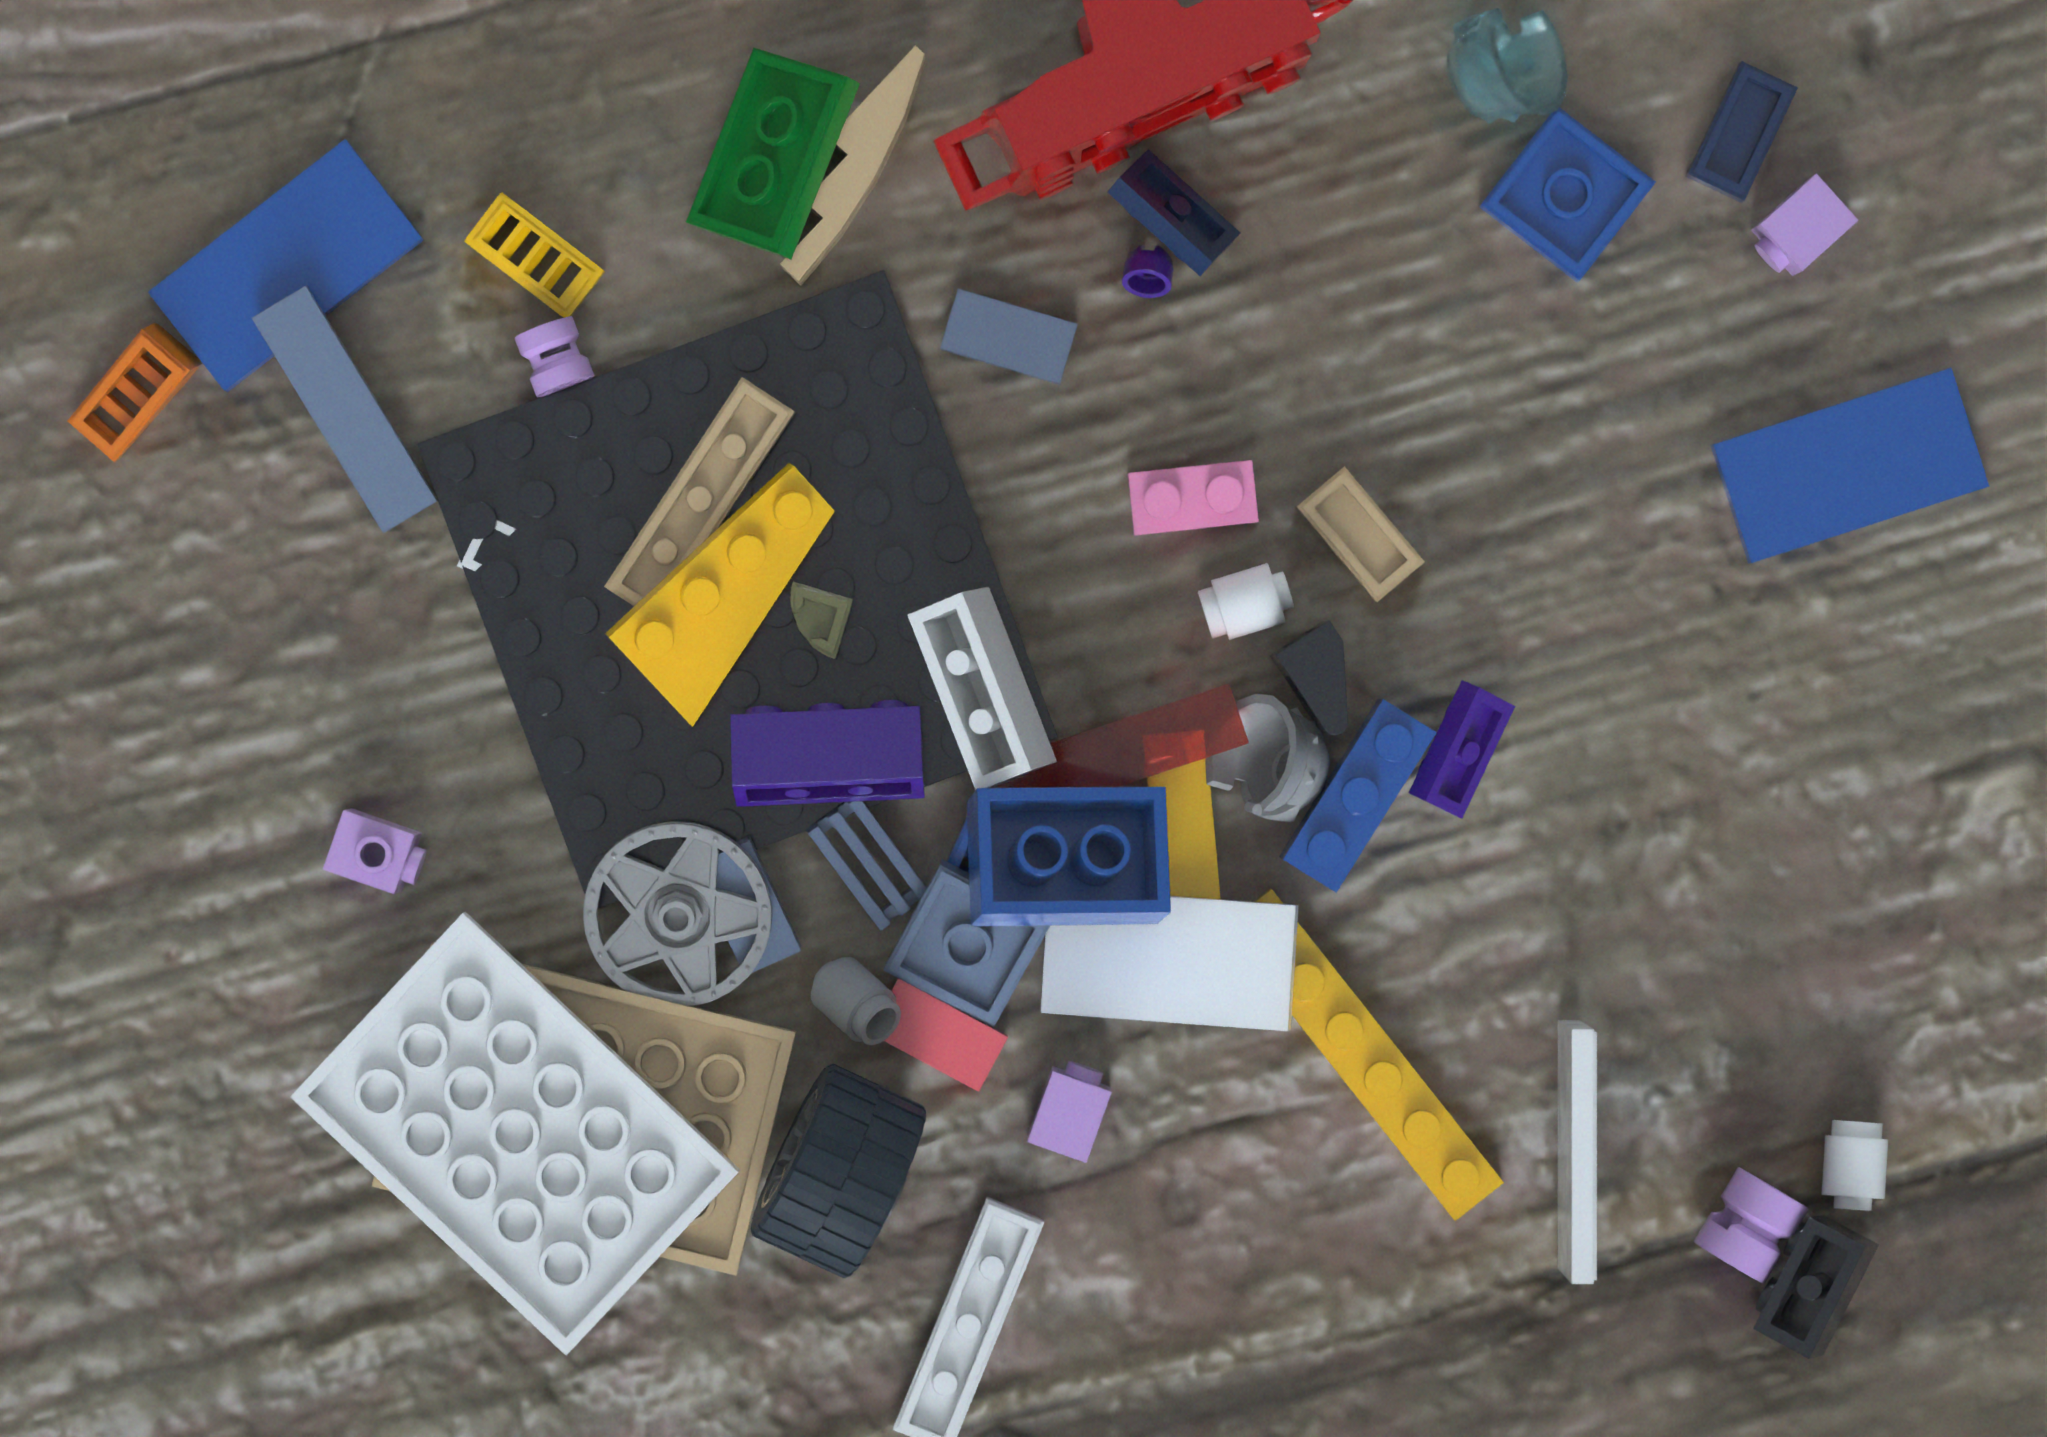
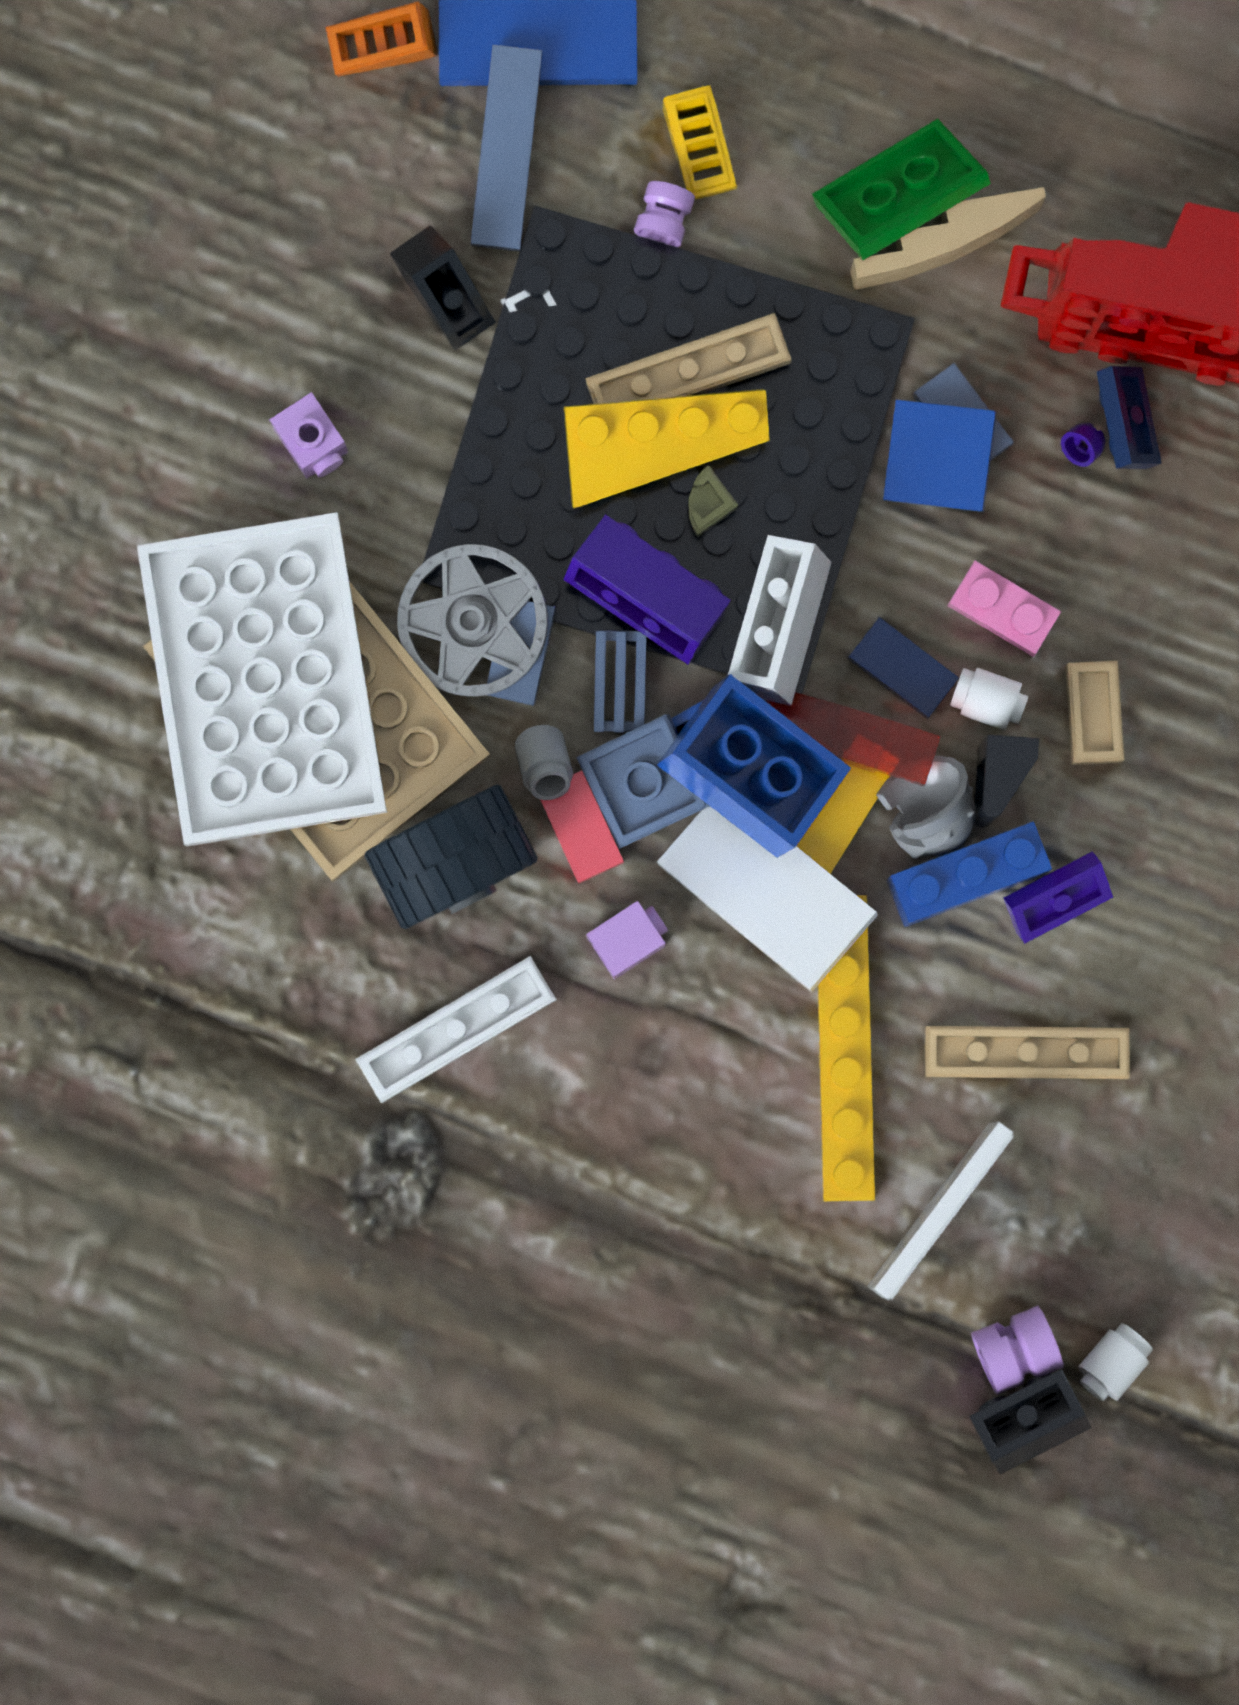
camera: 35 degrees right, 5 degrees down
none -> black slope [389,225,496,351]
none -> dark blue tile [848,617,959,720]
none -> blue tile [883,400,997,512]
none -> tan tile [925,1026,1130,1079]

